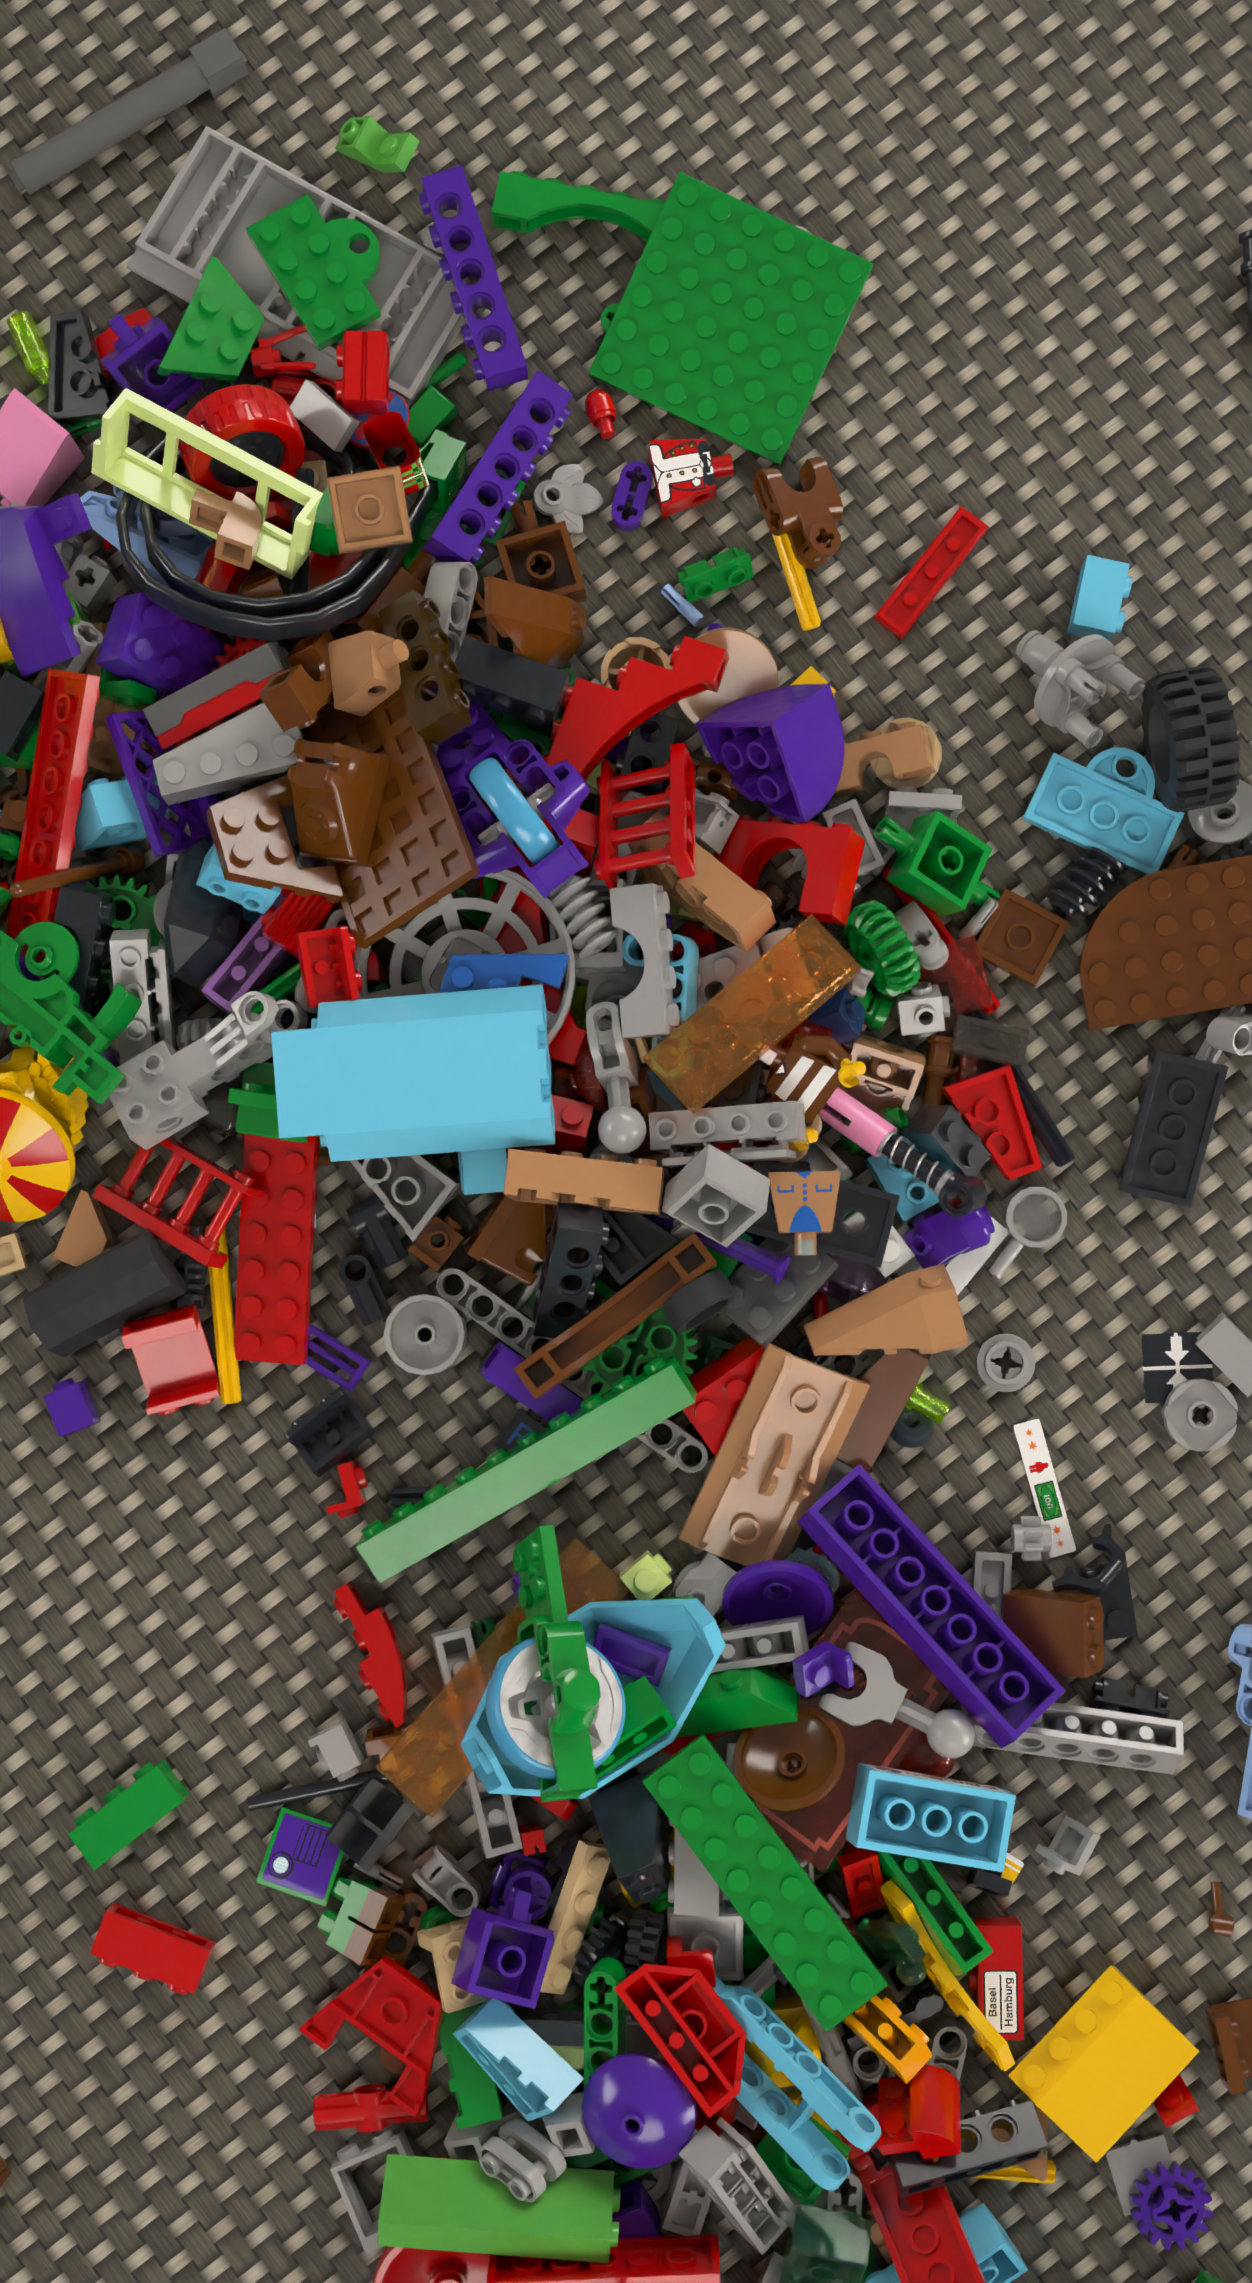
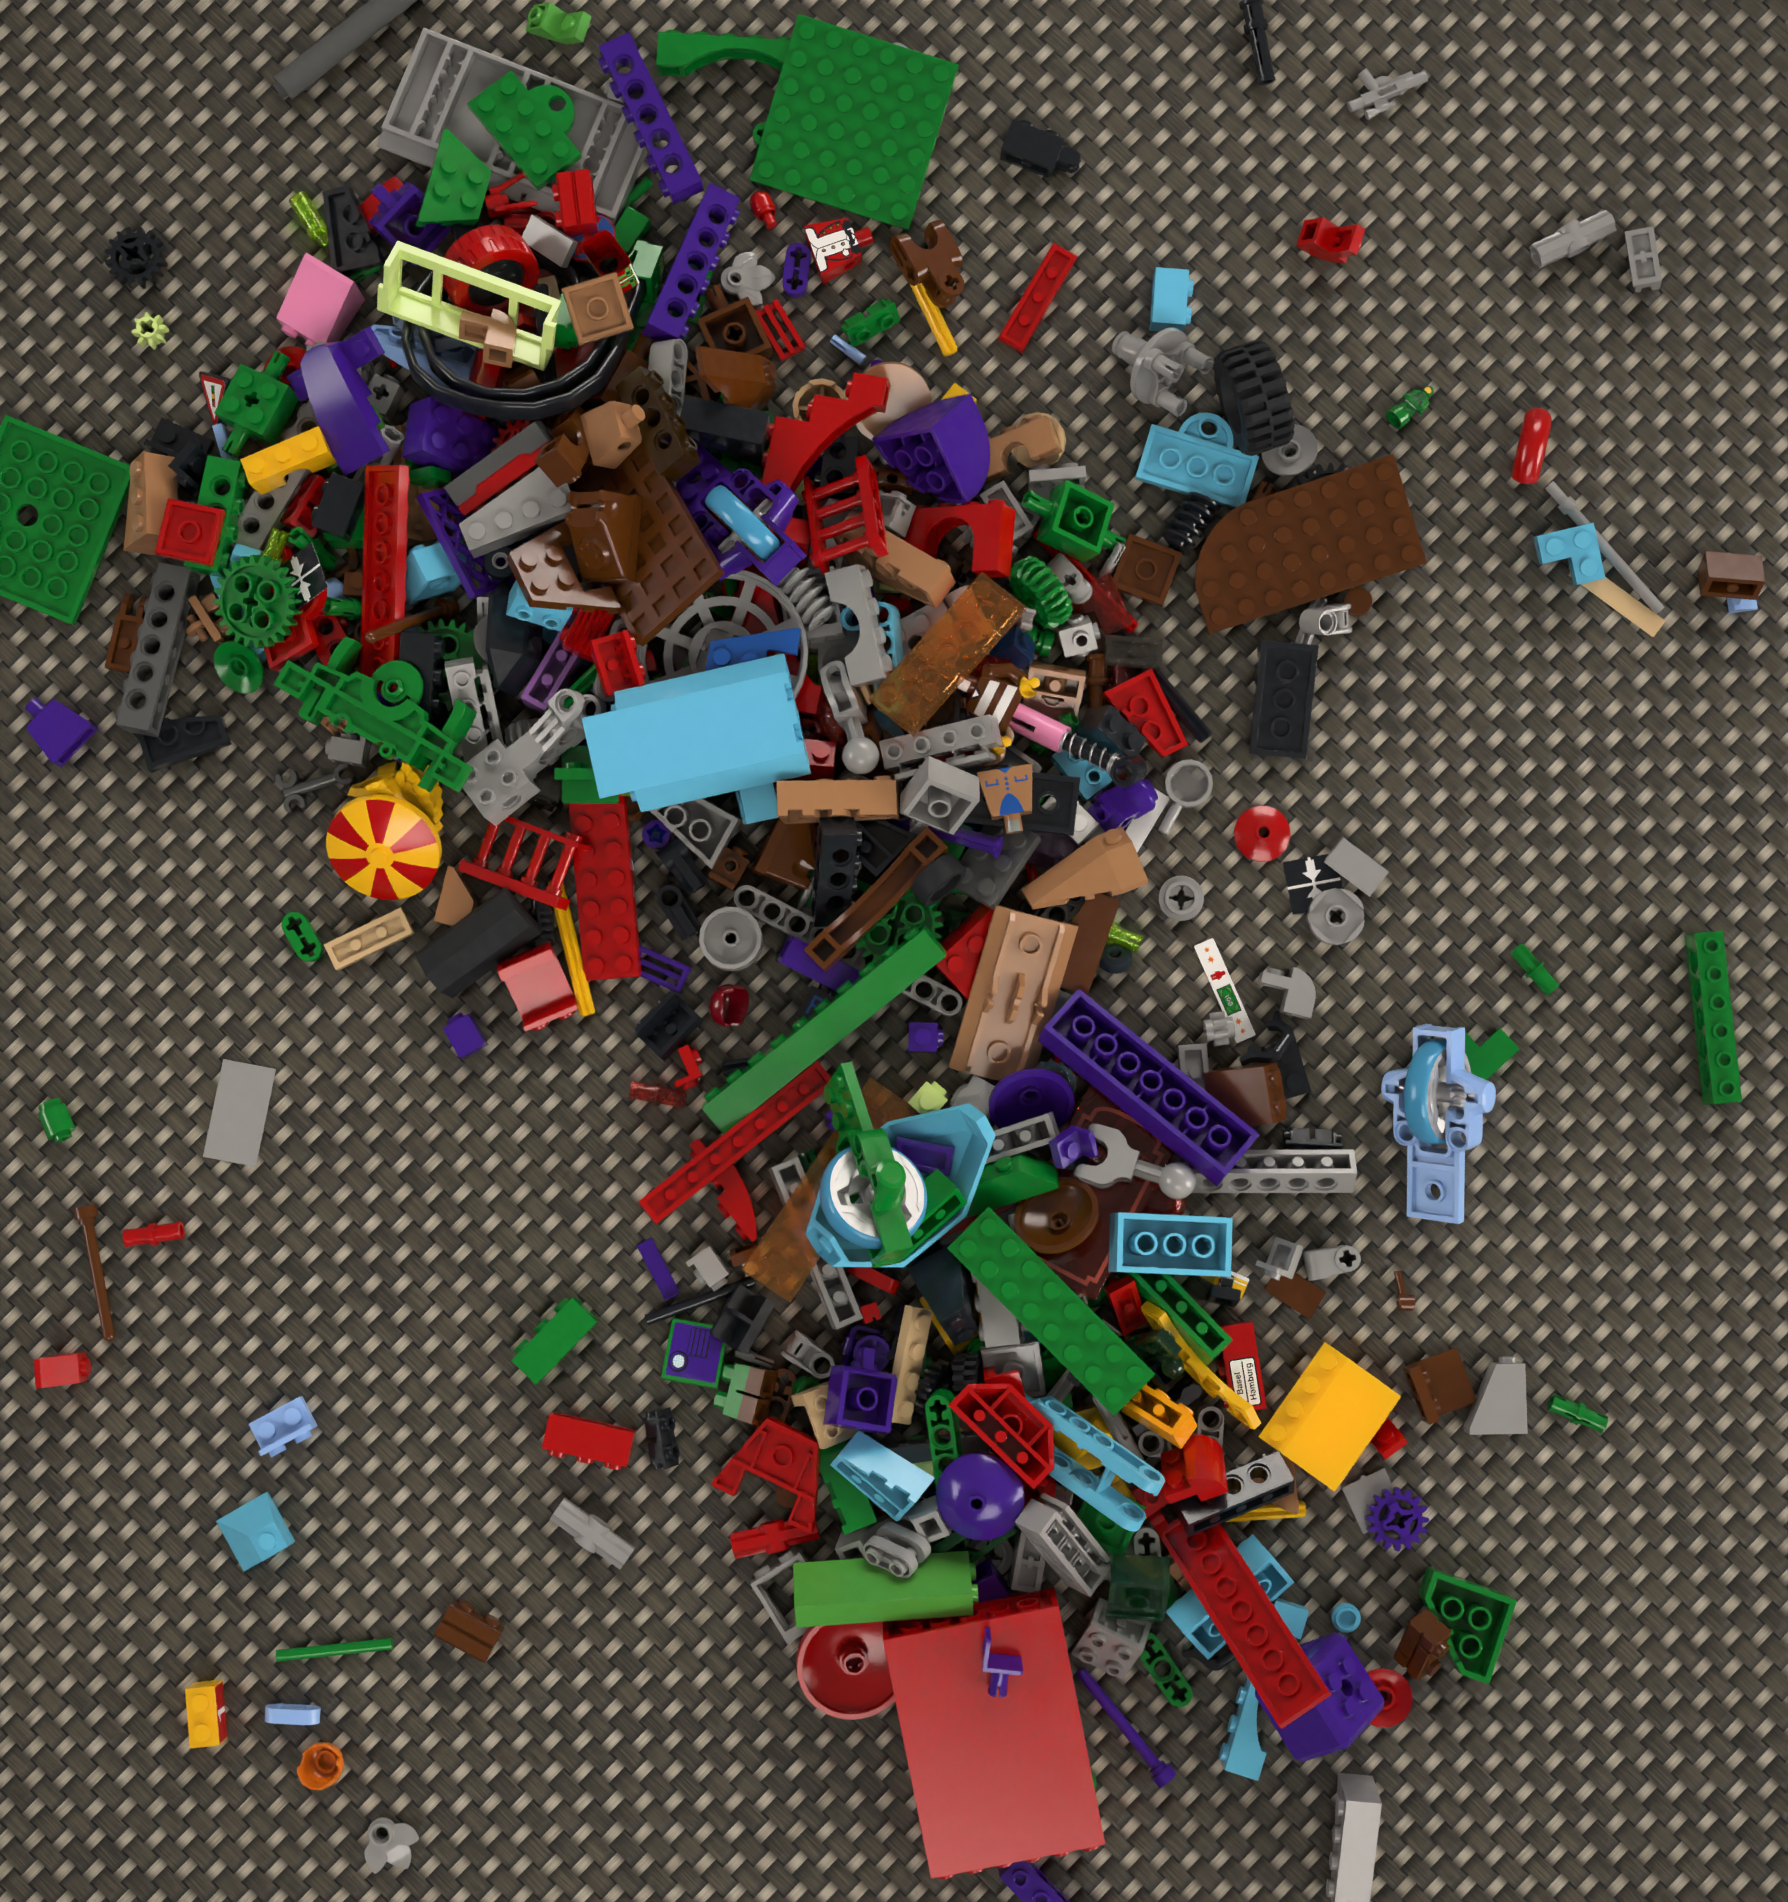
camera: 15 degrees left, 0 degrees up
none -> black wheel [483,546,514,580]
none -> light grey piece [550,1498,635,1569]
none -> clear red axle [629,1080,687,1108]
none -> red plate [637,1060,831,1225]
none -> dark purple piece [637,1238,680,1301]
none -> dark purple tile [642,820,671,850]
none -> black hinge [644,1407,680,1470]
none -> dark red hair [709,984,749,1027]
none -> red tile [755,299,806,362]
none -> dark purple brick [908,1022,943,1053]
none -> black hinge [1000,119,1081,177]
none -> red dish [1234,806,1291,862]
none -> light grey brick [1257,967,1316,1020]
none -> reddish brown sticker [1264,1273,1326,1319]
none -> light grey piece [1302,1245,1361,1281]

